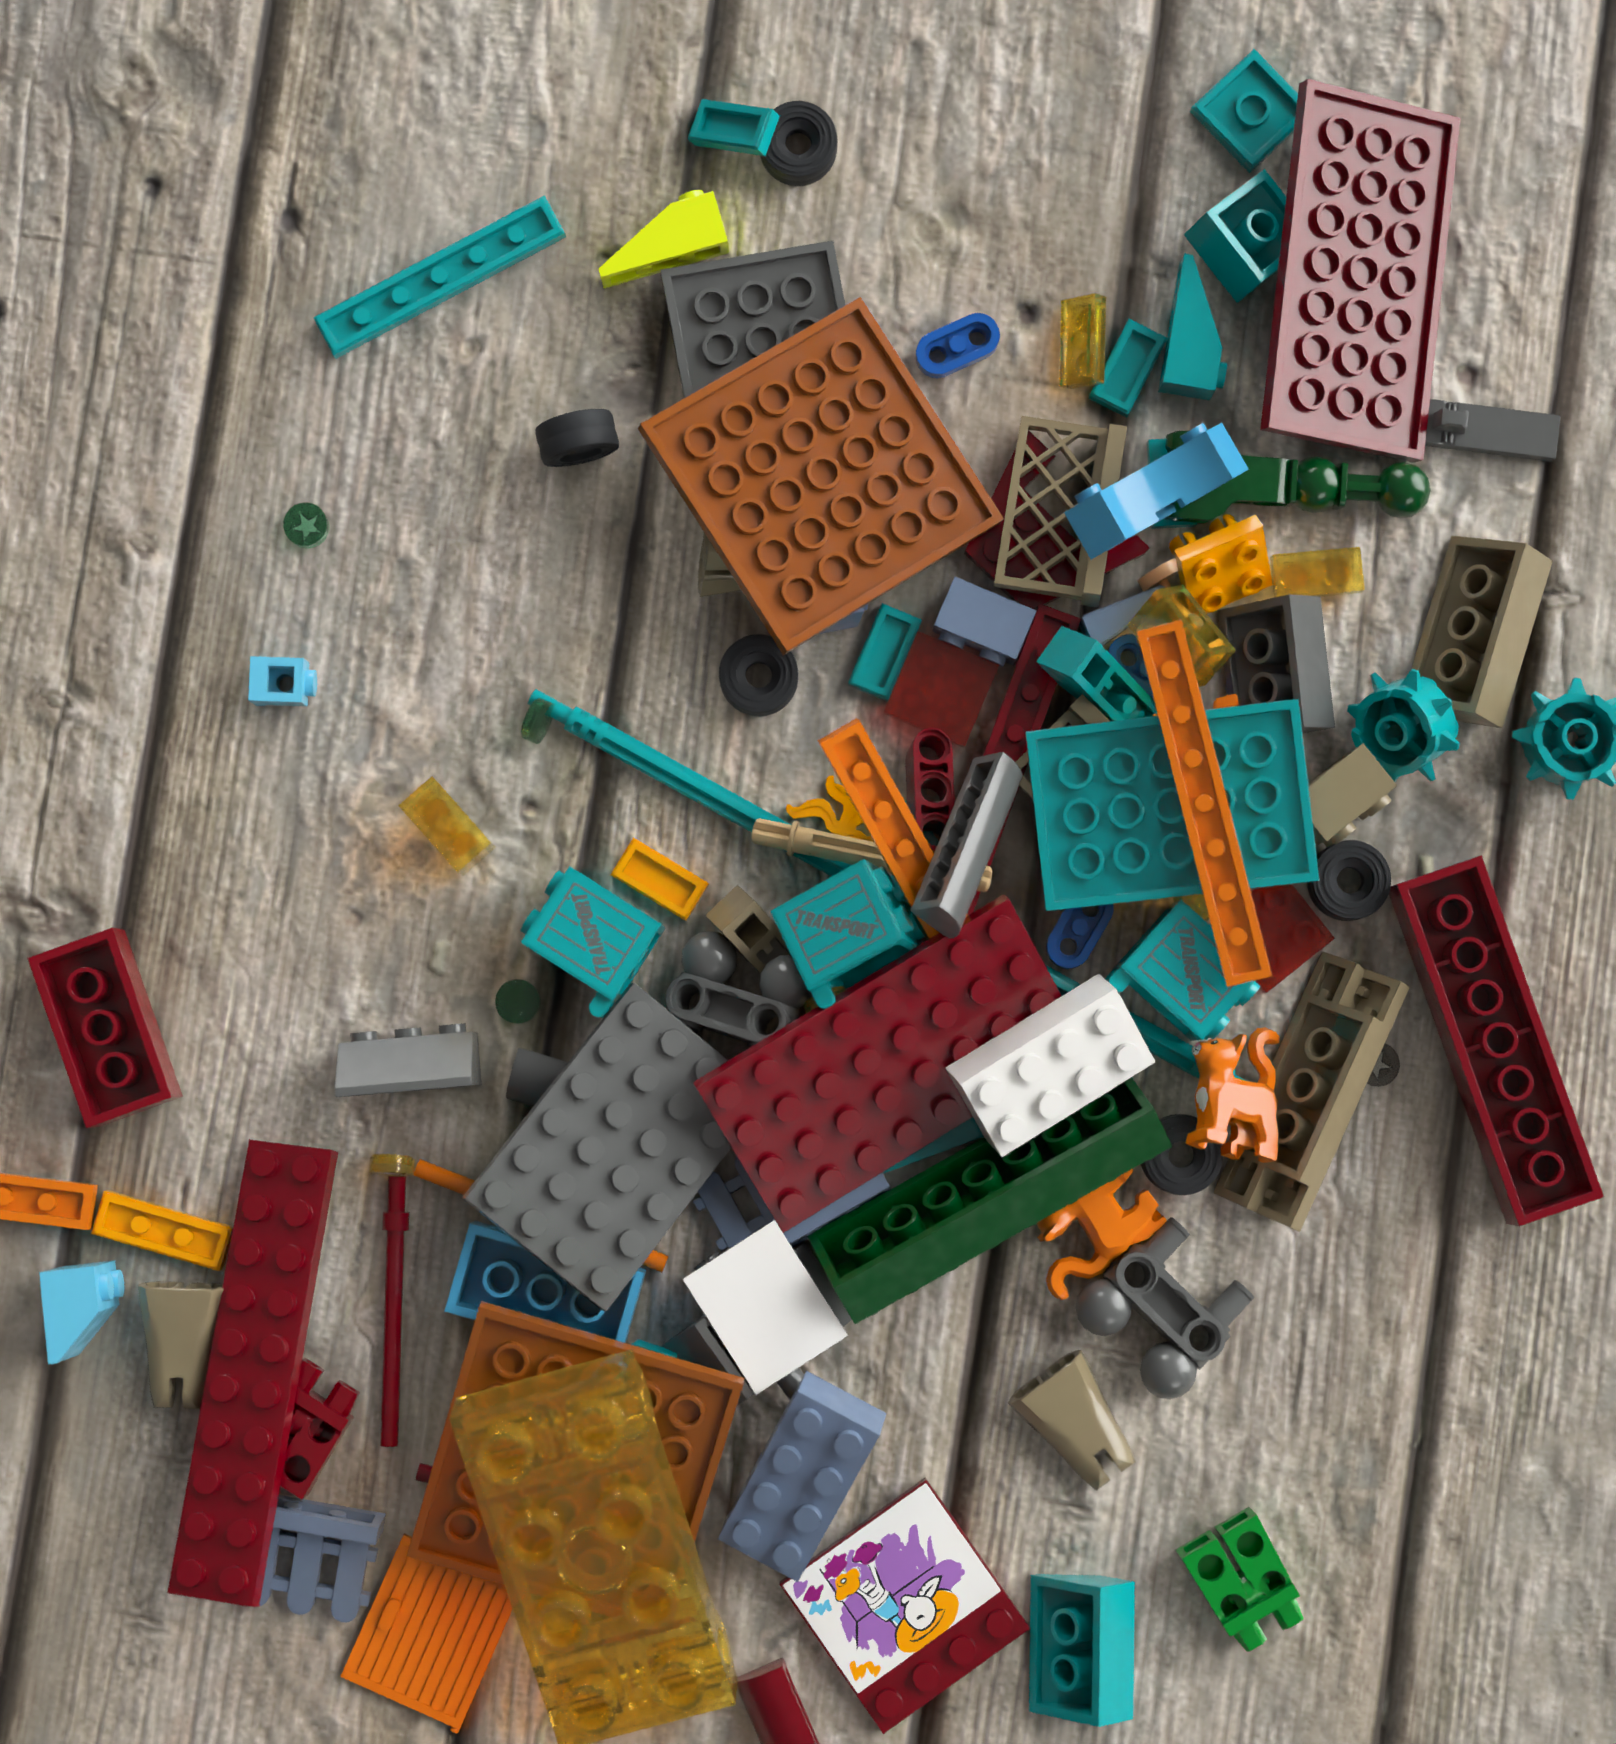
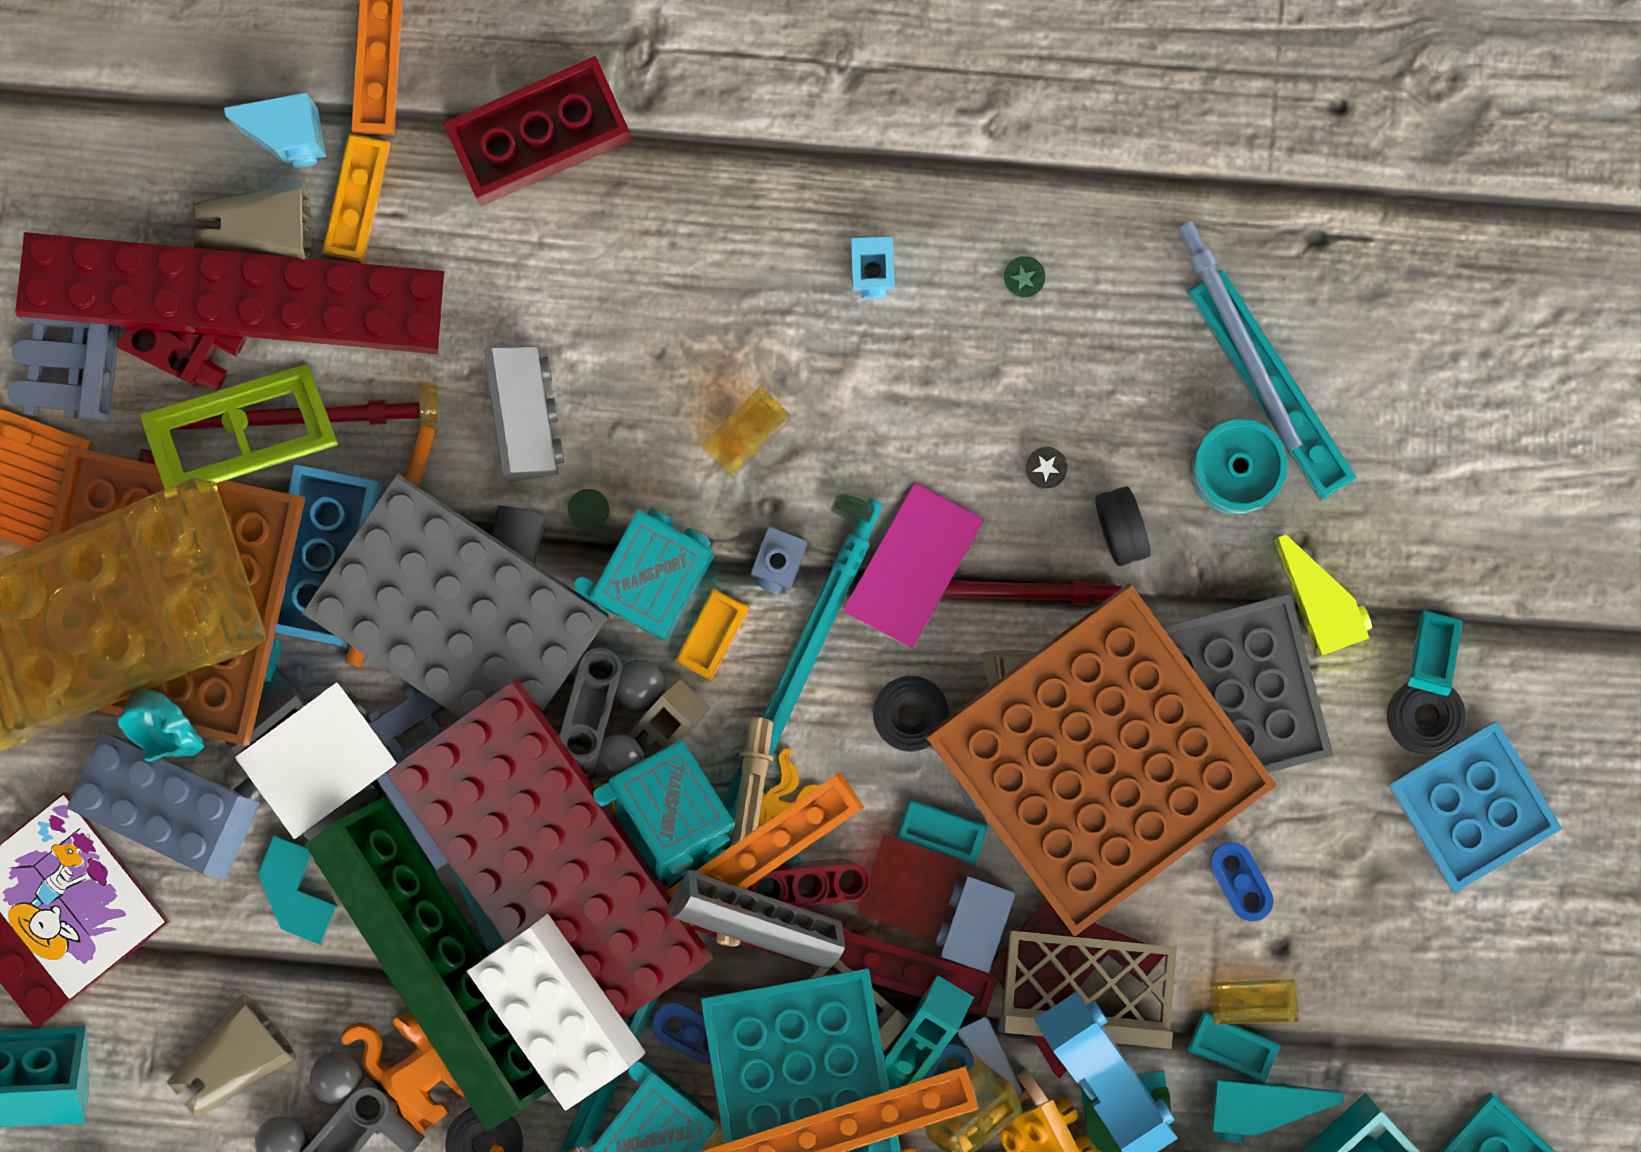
camera: 90 degrees right, 0 degrees up
none -> teal hair [117,689,204,762]
none -> lime door [140,363,338,498]
none -> teal tile [258,836,337,945]
none -> sand blue brick [751,527,808,595]
none -> dark pink window [843,483,984,649]
none -> dark red bar [942,580,1123,605]
none -> clear smoke tile [1025,447,1067,490]
none -> sand blue bar [1178,221,1303,452]
none -> teal wheel [1190,419,1288,515]
none -> dark azure plate [1388,721,1562,893]

